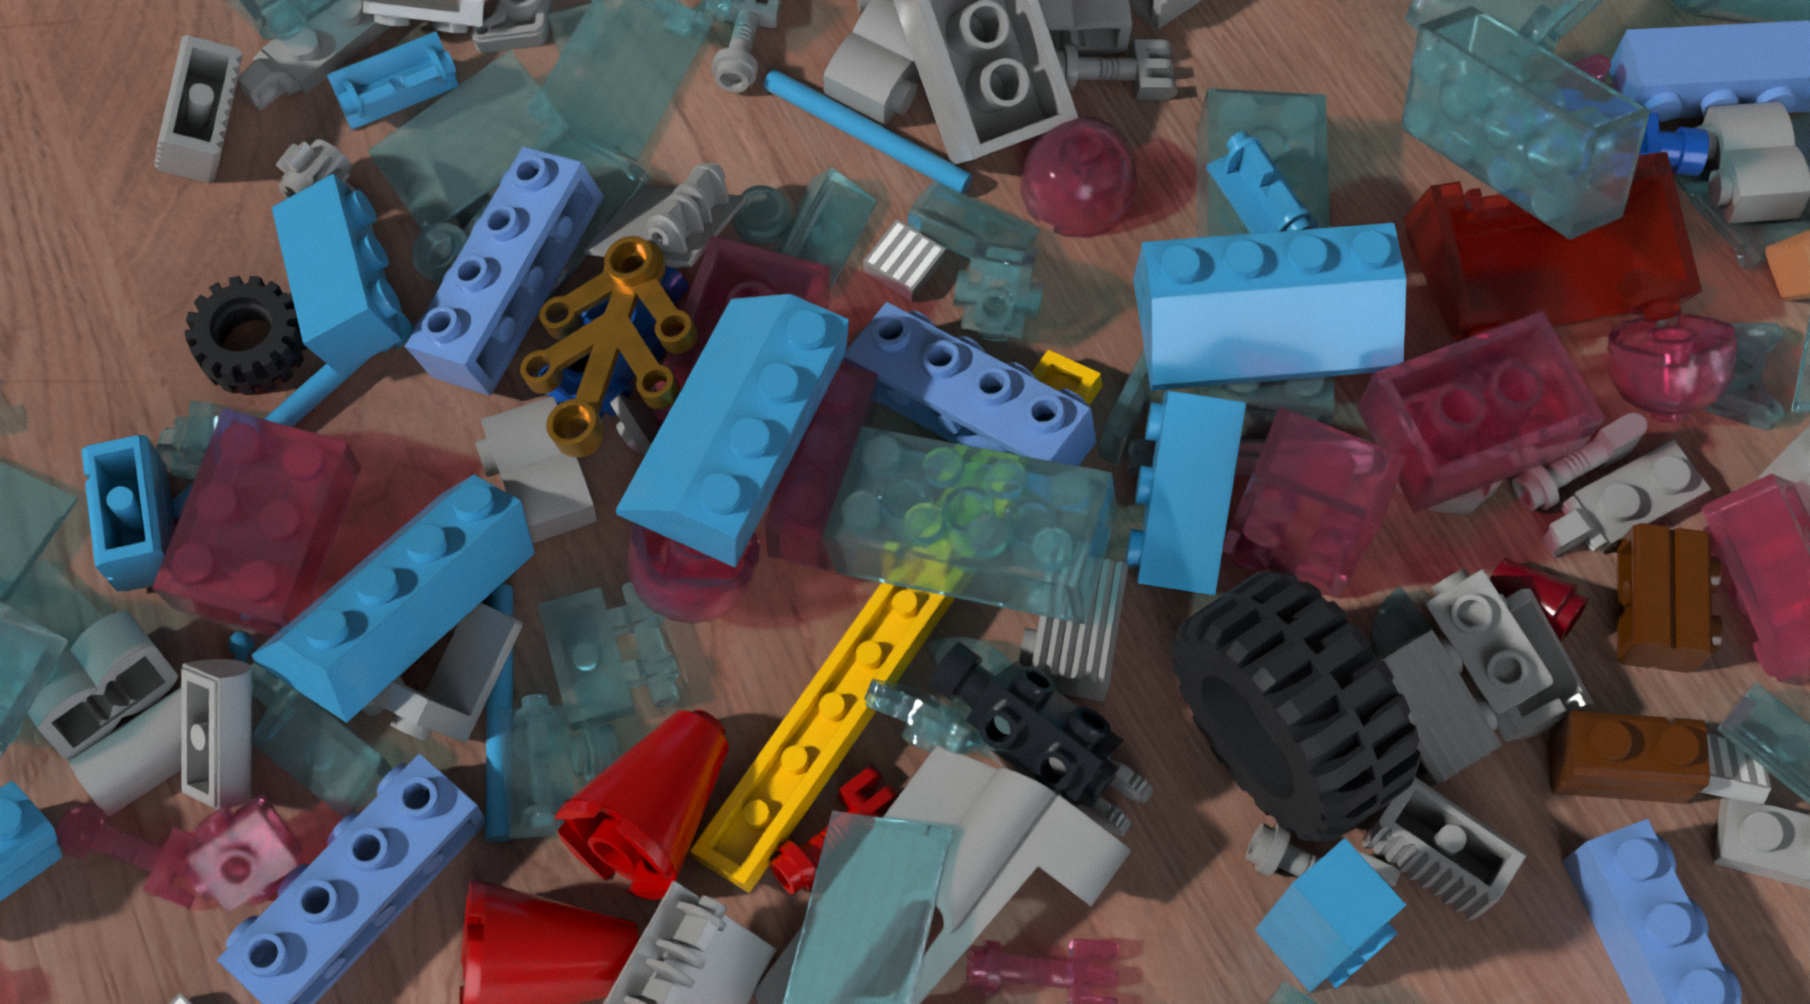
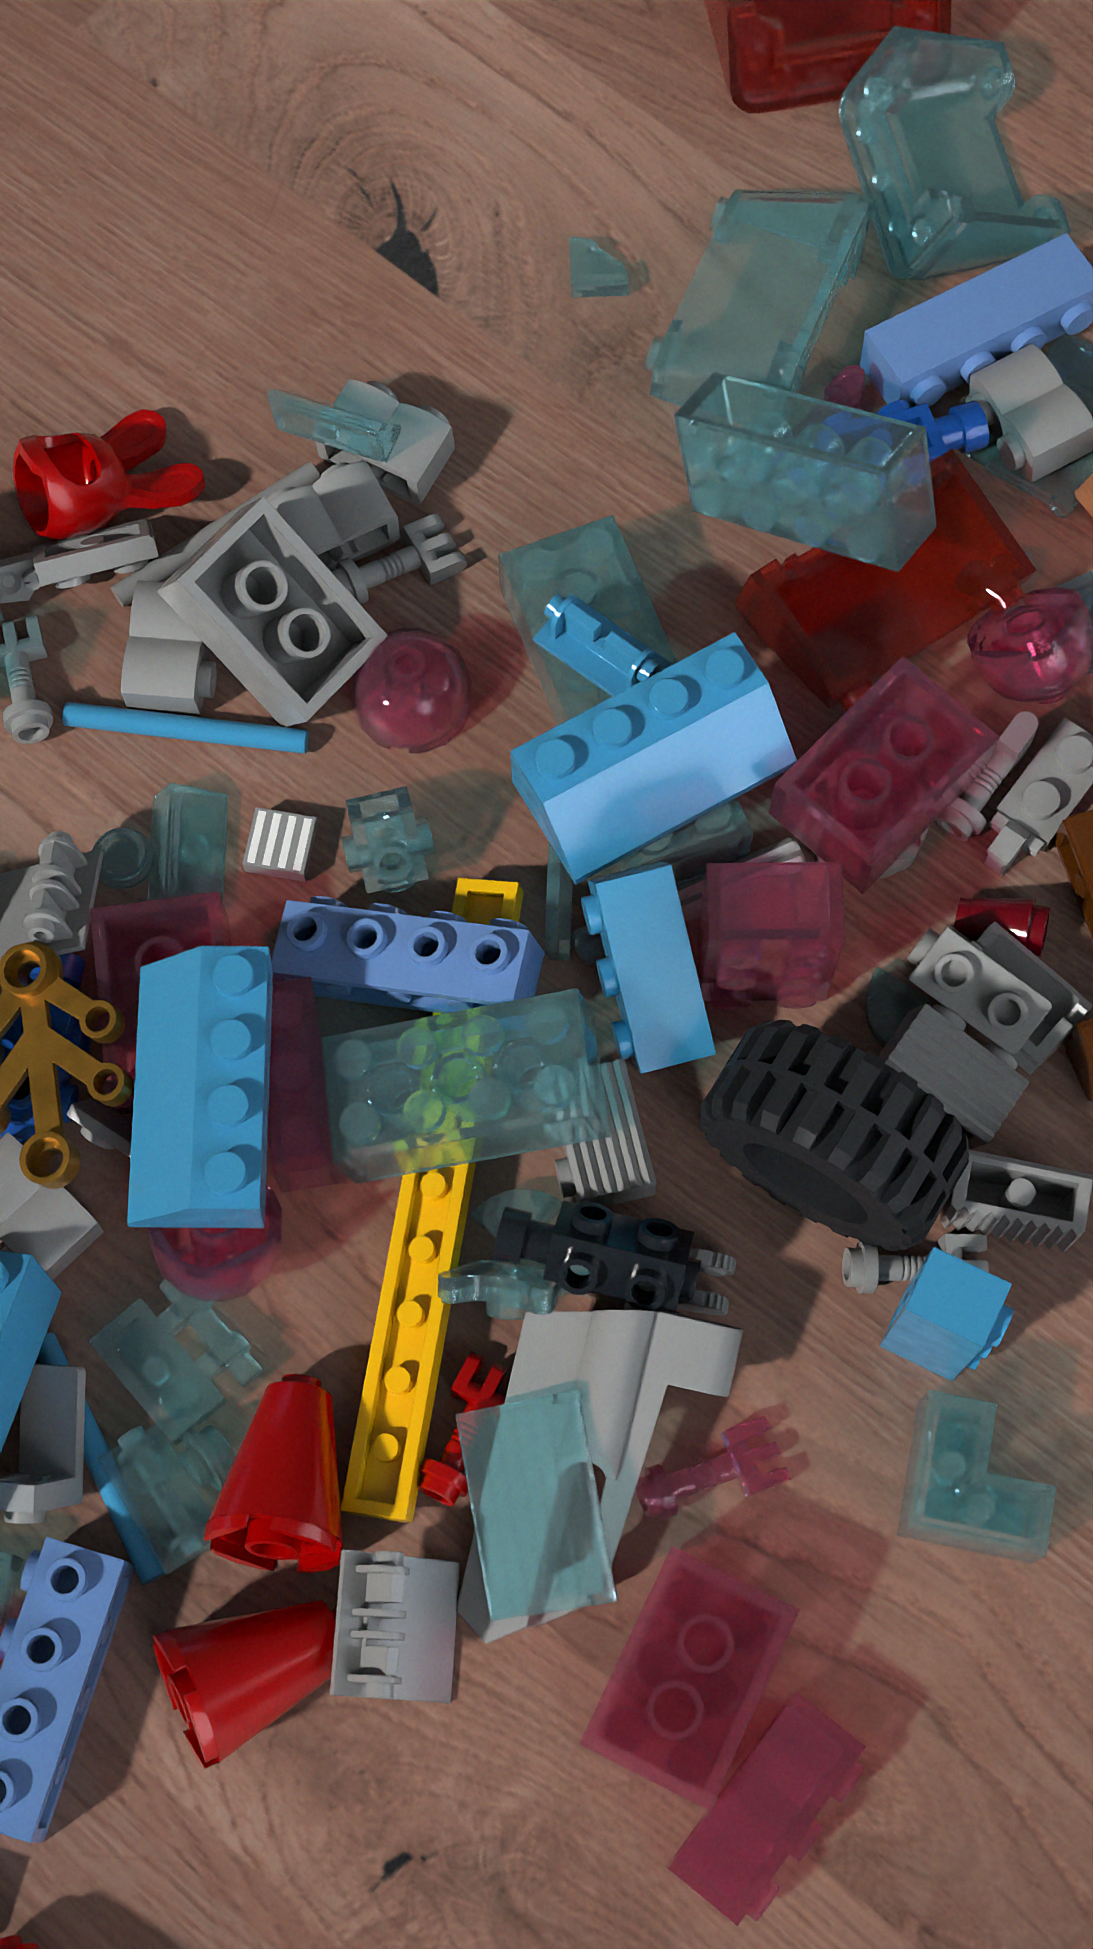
camera: 20 degrees left, 5 degrees up
clear light blue slope [908,181,1040,279] -> none

